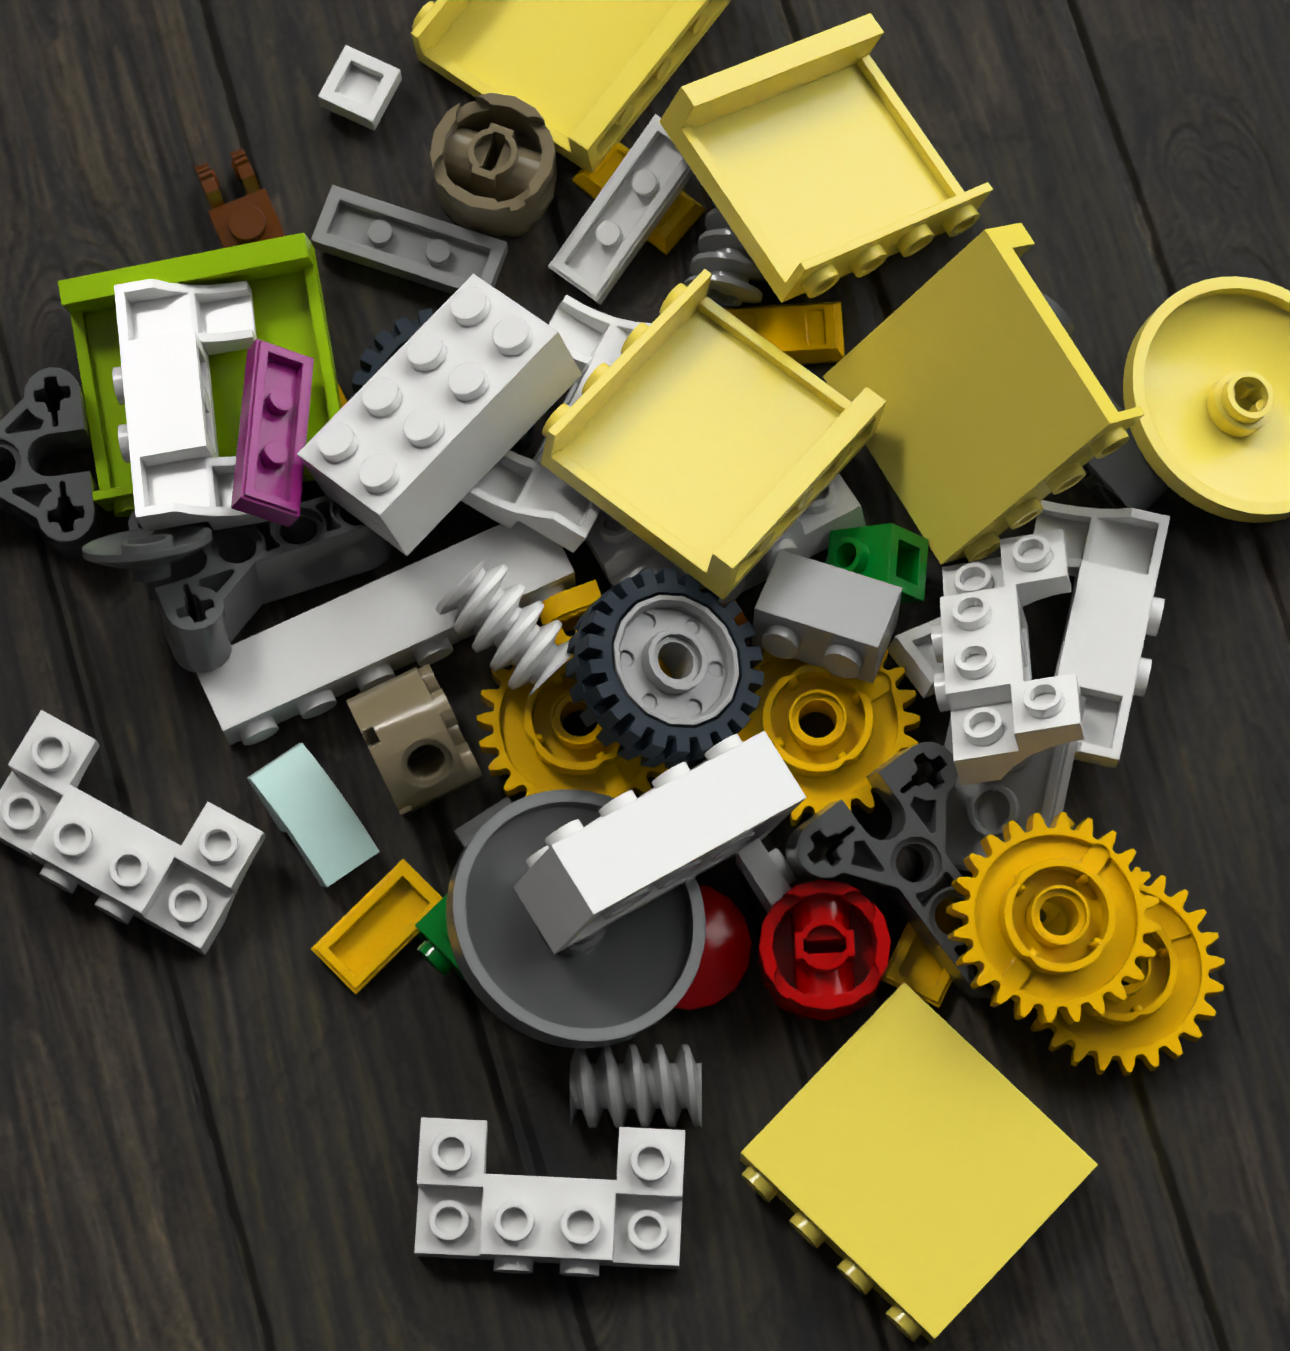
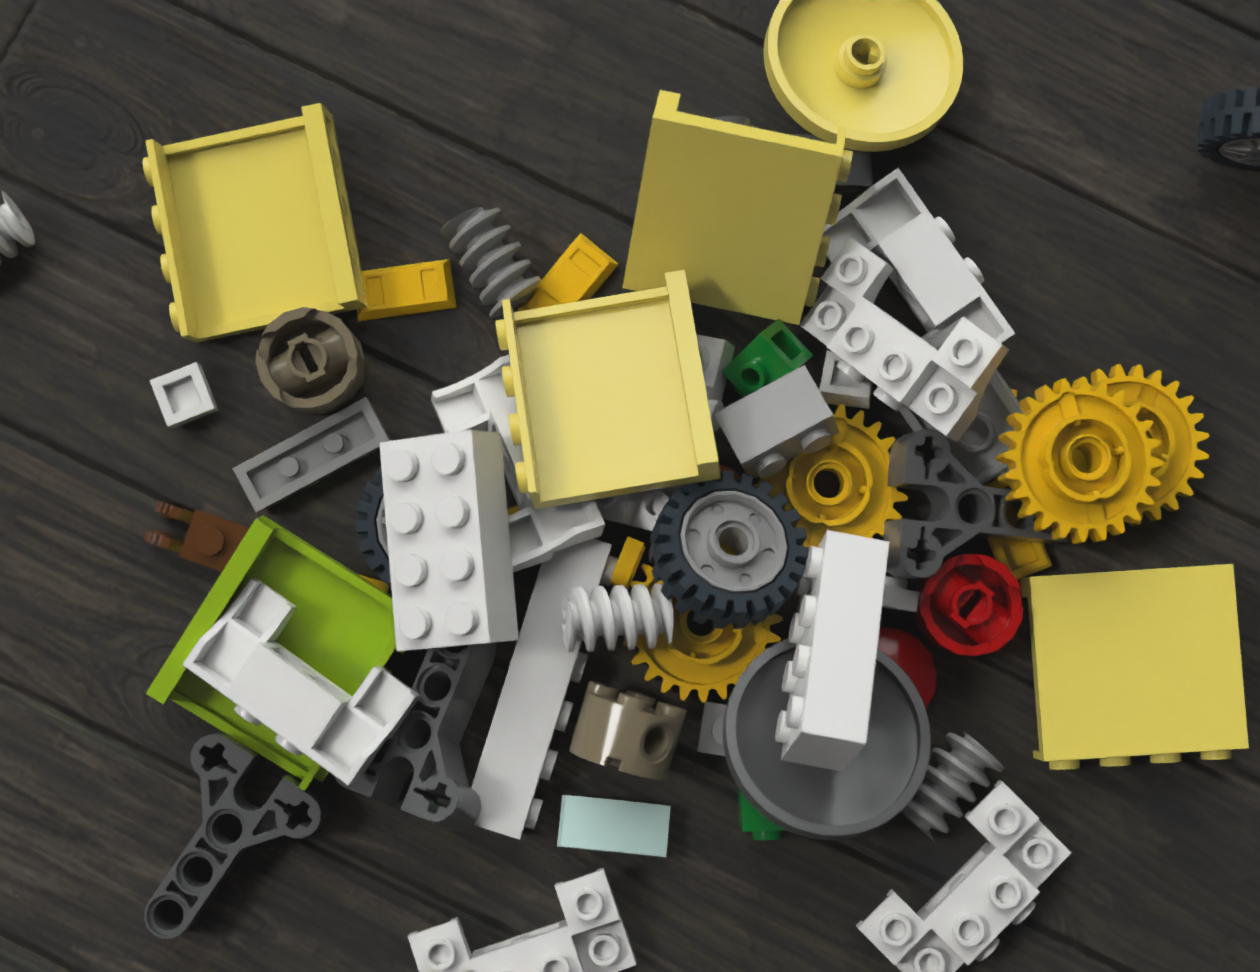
camera: 50 degrees left, 10 degrees up
dark grey dish [82,525,212,582] -> none
magenta tile [231,339,314,527] -> none
yellow tile [311,859,442,995] -> none
white tile [548,114,694,305] -> none
light yellow panel [659,13,993,303] -> none

